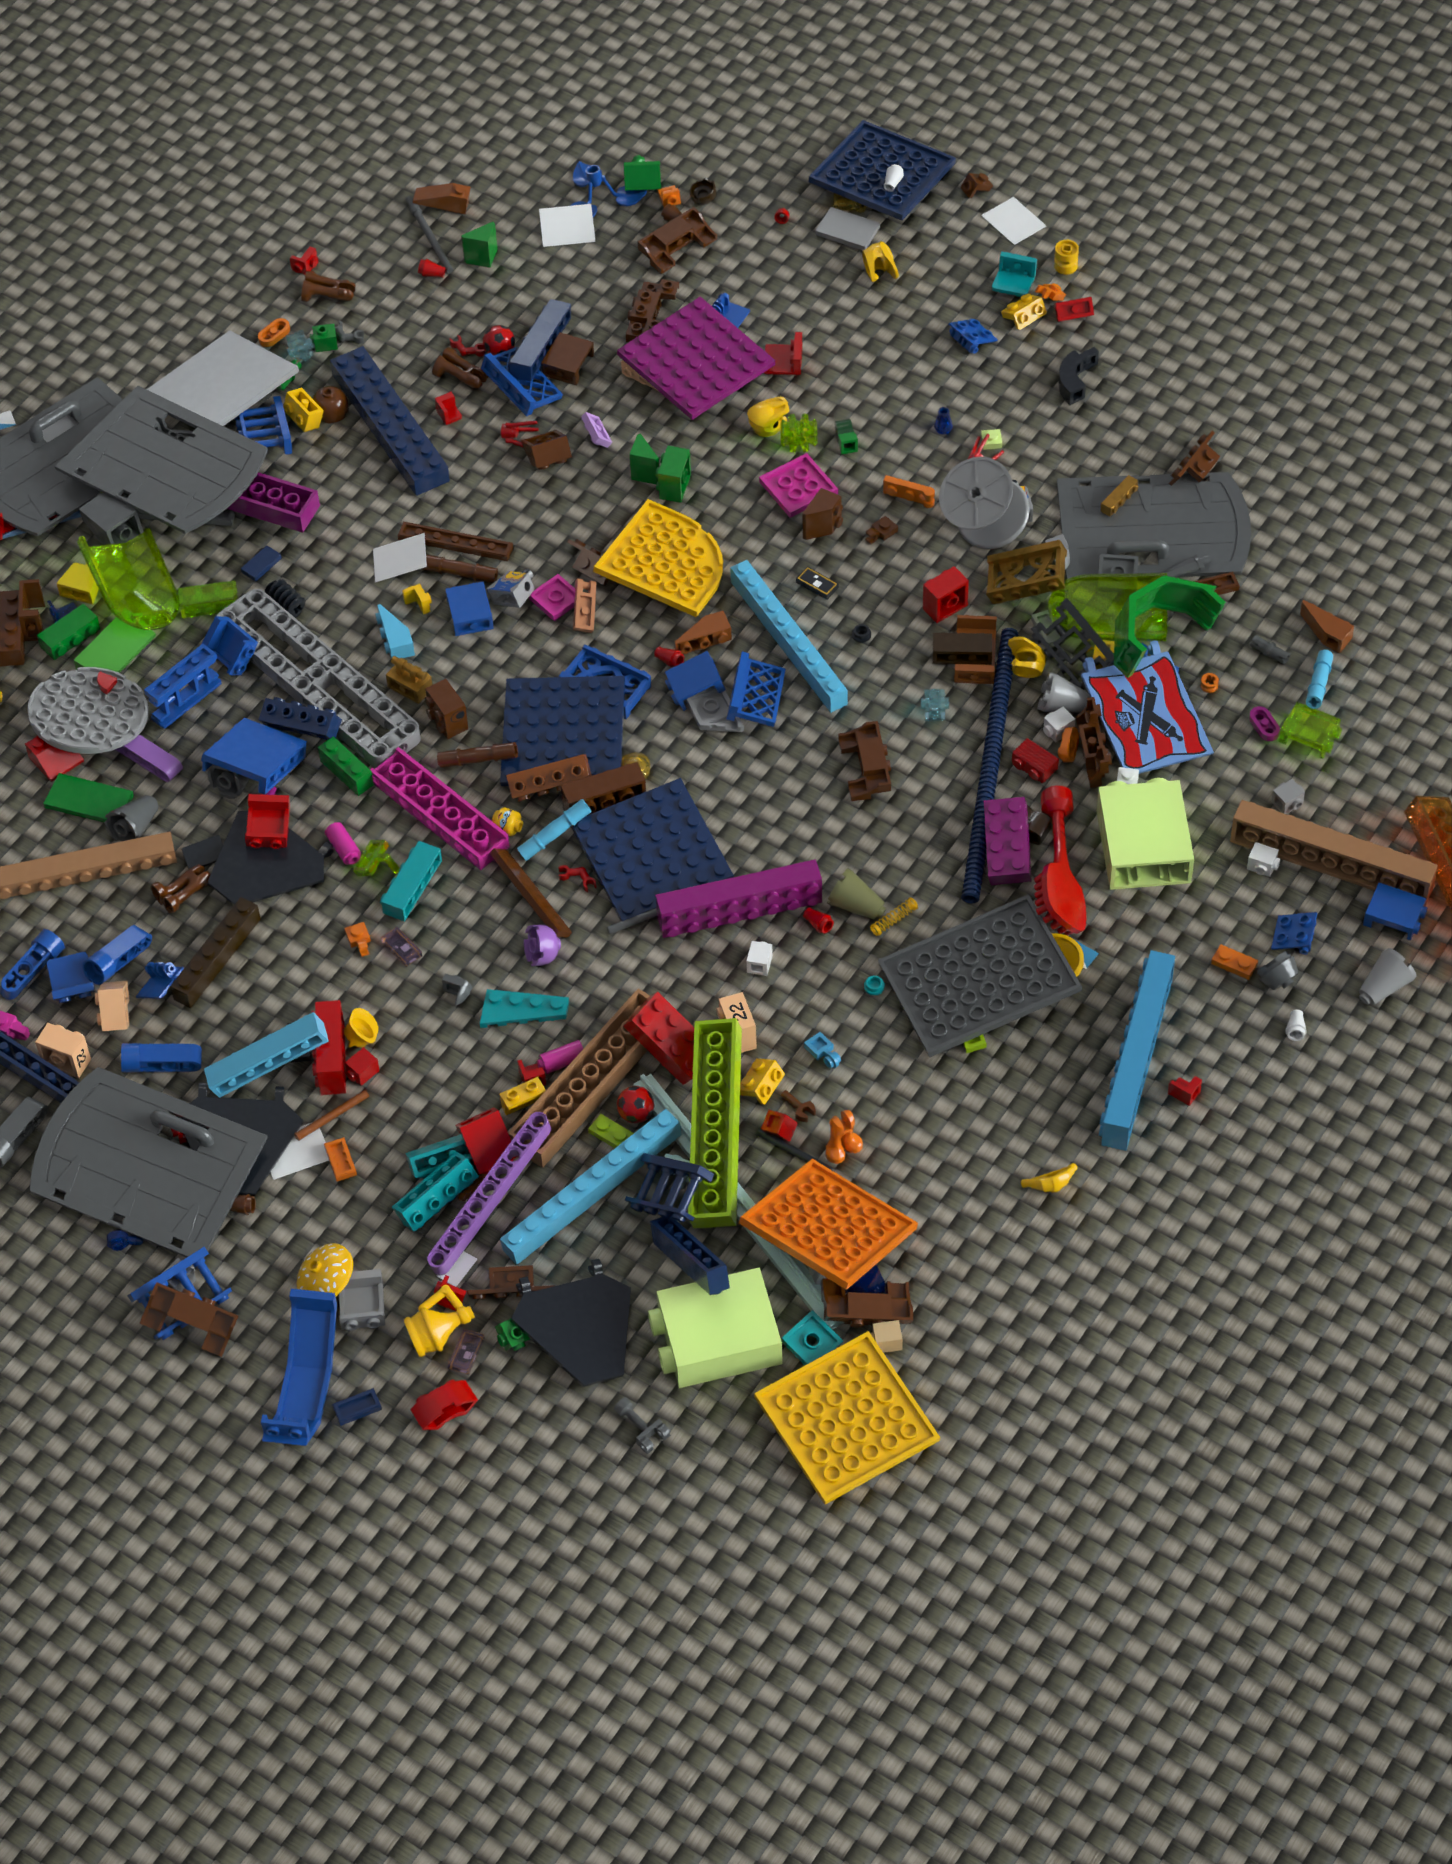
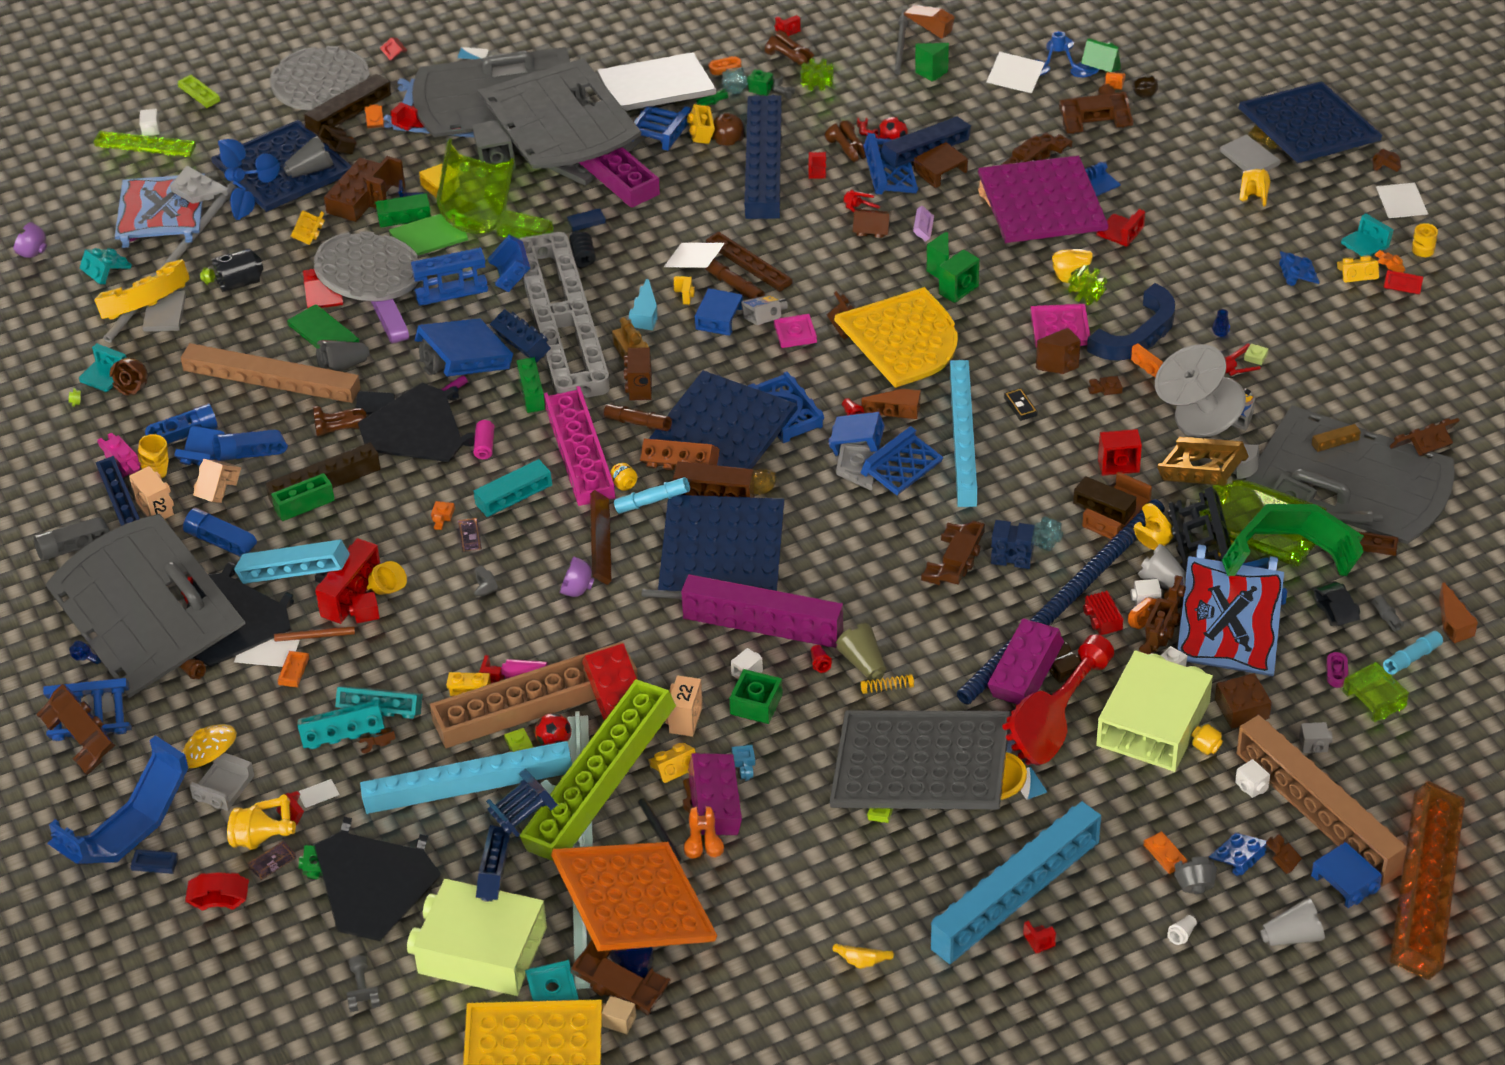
camera: 30 degrees right, 10 degrees down
red tile [97,671,117,694] -> none
blue hinge [136,962,184,999] -> none
red panel [245,794,290,849] -> none
clear neon green plate [353,840,400,876] -> none
red cone [418,258,446,278] -> none
medium lavender beam [427,1112,551,1275] -> none
red panel [455,1107,518,1174] -> none
reddish brown bracket [467,1265,555,1299] -> none
teal wing [480,989,569,1028] -> none
red arm [558,865,597,892] -> none
nougat plate [573,578,596,633] -> none
red panel [761,1110,798,1142] -> none
red hinge [774,208,790,224] -> none
leg [834,419,858,455] -> none
black plate [852,624,871,643] -> none
teal plate [864,975,885,996] -> none
white cone [884,164,904,192] -> none
black arch [1058,347,1099,405] -> none
orange bush [1200,673,1219,693] -> none
none -> yellow helmet [138,434,169,479]
none -> green brick [271,473,335,522]
none -> magenta brick [688,753,742,835]
none -> green brick [729,669,783,724]
none -> clear neon green gear [801,58,834,91]
none -> dark blue brick [991,520,1035,569]
none -> dark blue arch [1087,283,1175,360]
none -> yellow head [1191,724,1224,755]
none -> reddish brown brick [1215,673,1272,729]
none -> reddish brown plate [1266,834,1302,874]
none -> black brick [1312,581,1360,626]

